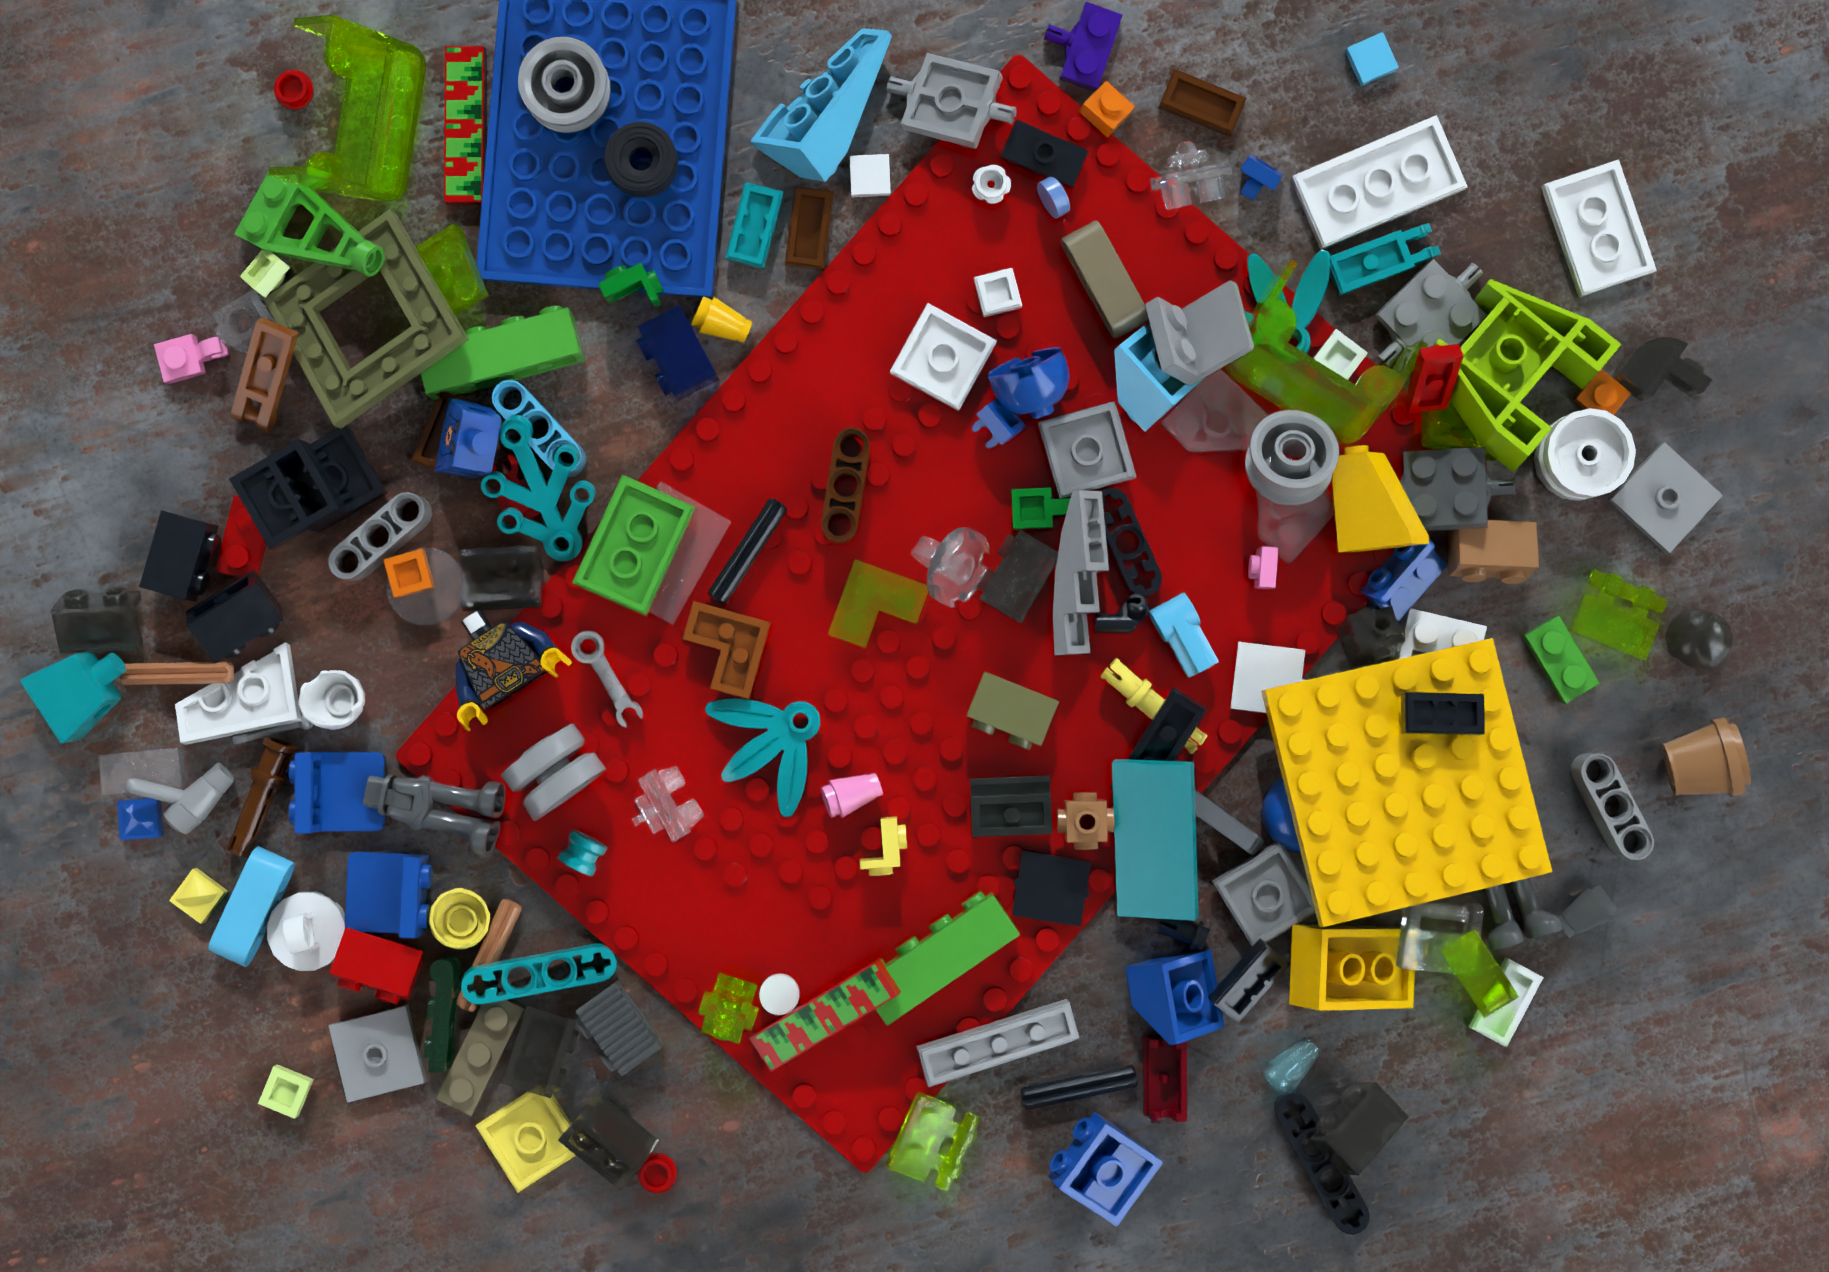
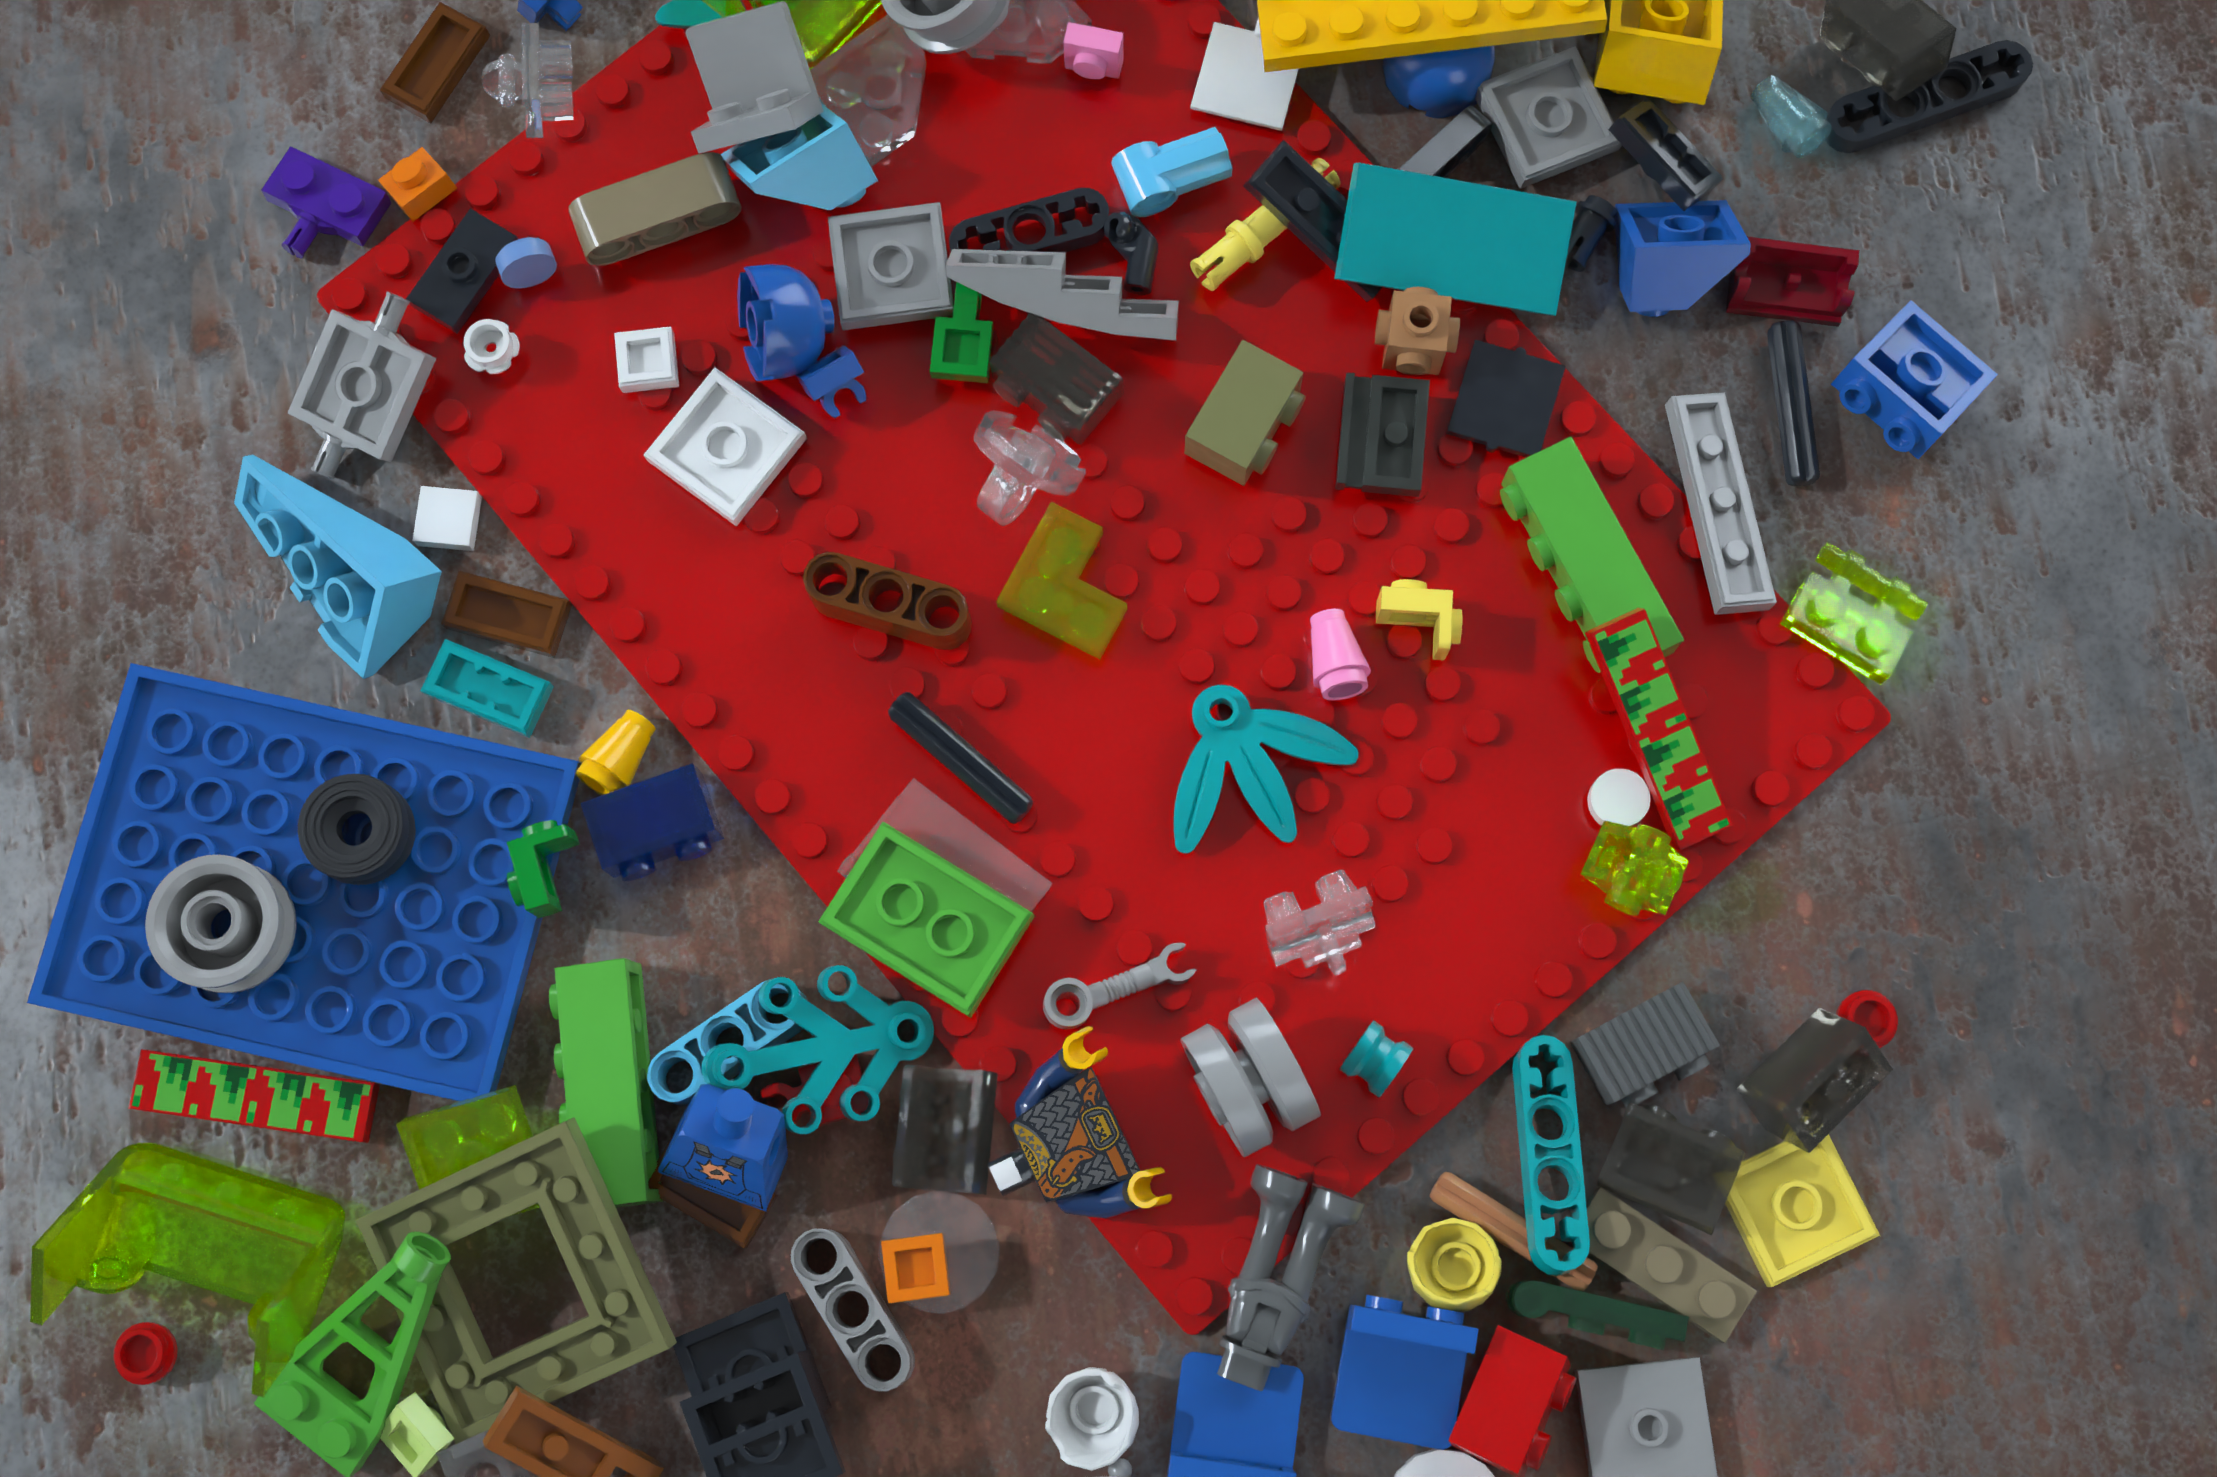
camera: 80 degrees left, 10 degrees down
dark orange plate [683,601,771,699] -> none

